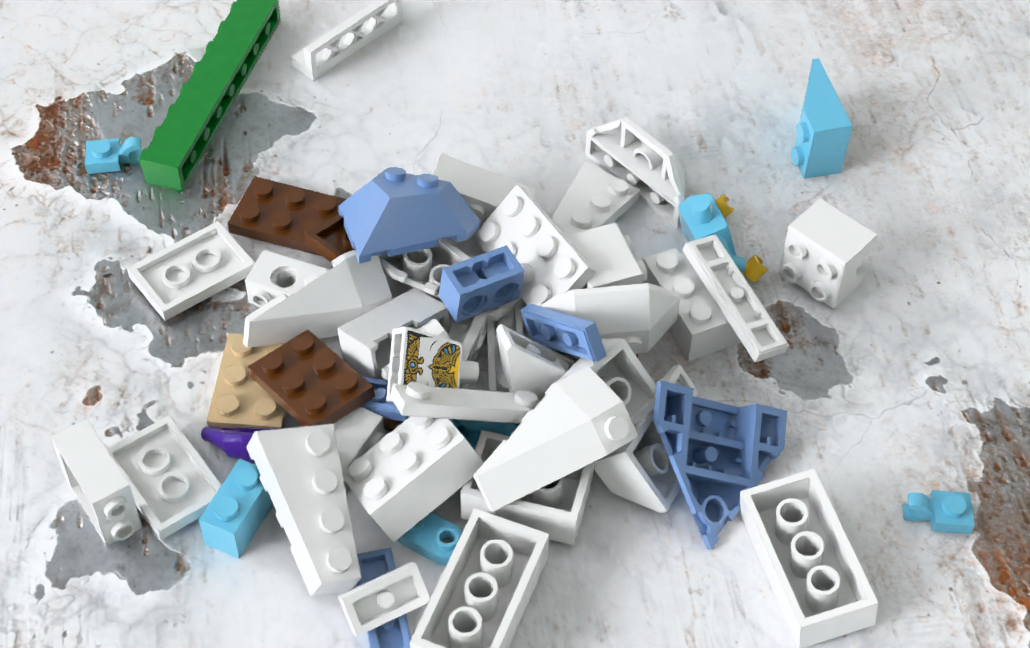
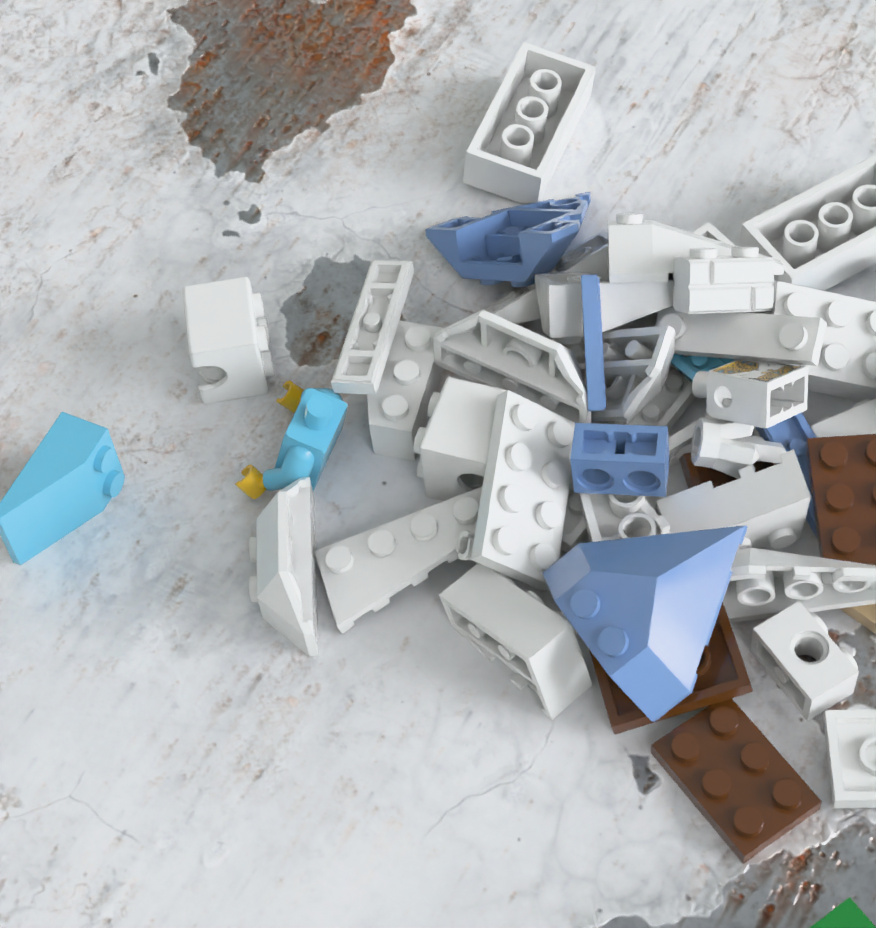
camera: 135 degrees left, 5 degrees up
medium azure plate [902,490,975,534] -> none
none -> white brick [673,247,775,314]

